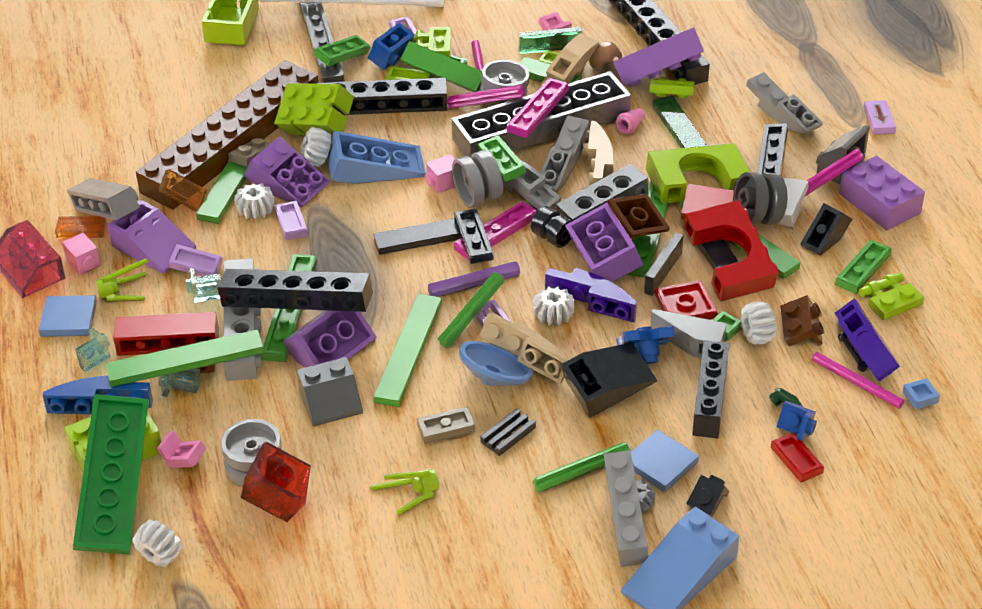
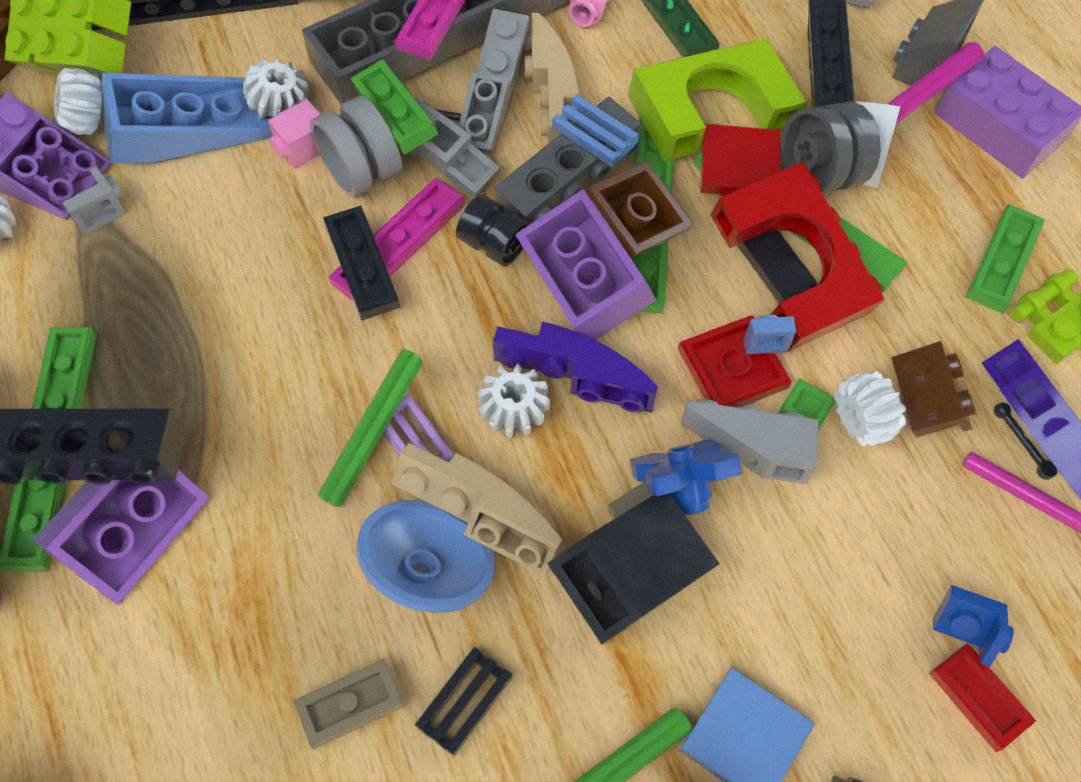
camera: 10 degrees left, 20 degrees up
lavender tile [274,201,308,240] -> none
dark grey slope [297,357,363,427] -> none
tile [373,218,461,255] -> none
tile [374,294,442,407] -> none
medium lavender axle [428,261,520,297] -> none
tile [644,233,684,296] -> none
black brick [692,340,730,439] -> none
dark green arm [769,388,803,407] -> none
black slope [800,203,852,256] -> none
none -> light grey bracket [62,166,126,237]
none -> white gear [243,58,309,119]
none -> medium blue tile [552,94,638,168]
none -> medium blue plate [744,315,796,354]

